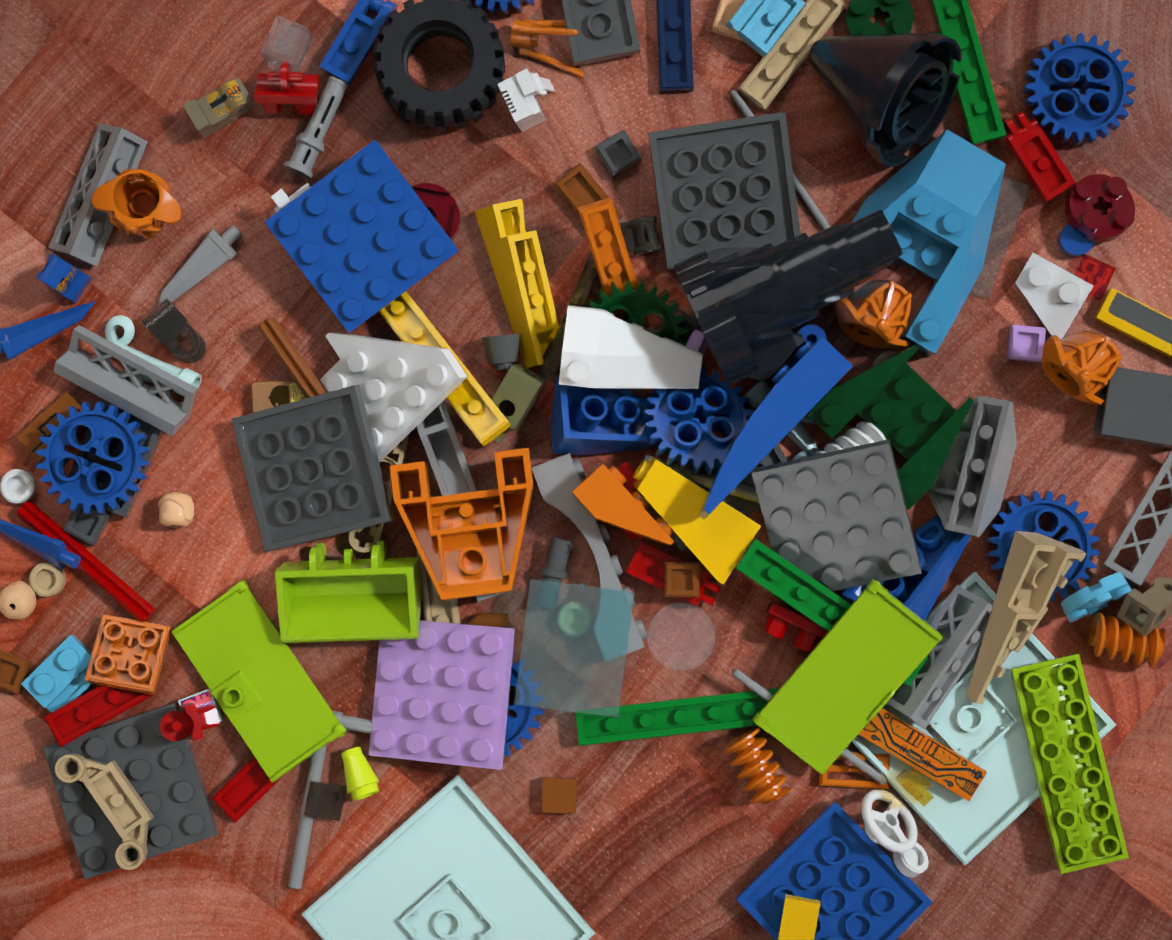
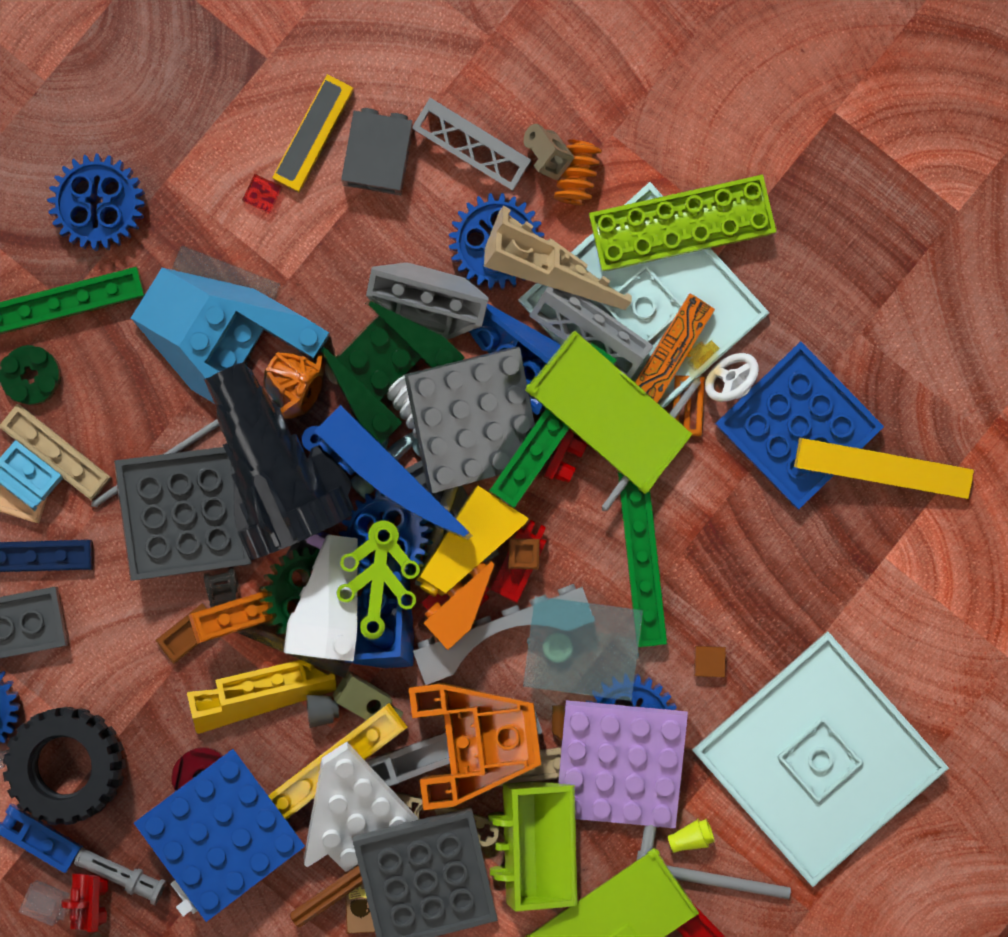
camera: 90 degrees left, 0 degrees up
clear smoke tile [304,780,346,821] -> none
white piece [497,68,555,132] -> none
orange plant [510,19,585,77] -> none
dark grey pin [535,537,573,609] -> none
dark grey tile [595,130,642,178] -> none
clear tile [647,603,715,671] -> none
orange piece [724,727,792,805] -> none
black cone [810,32,962,167] -> none
white tile [893,842,929,878] -> none
red hinge [1003,111,1077,203] -> none
lavender tile [1007,325,1046,363] -> none
white wing [1015,253,1093,340] -> none
orange piece [1042,330,1122,405] -> none
blue tile [1058,224,1094,257] -> none
medium azure plate [1060,572,1132,623] -> none
dark red plate [1065,174,1135,243] -> none
none -> lime plant [336,520,420,639]

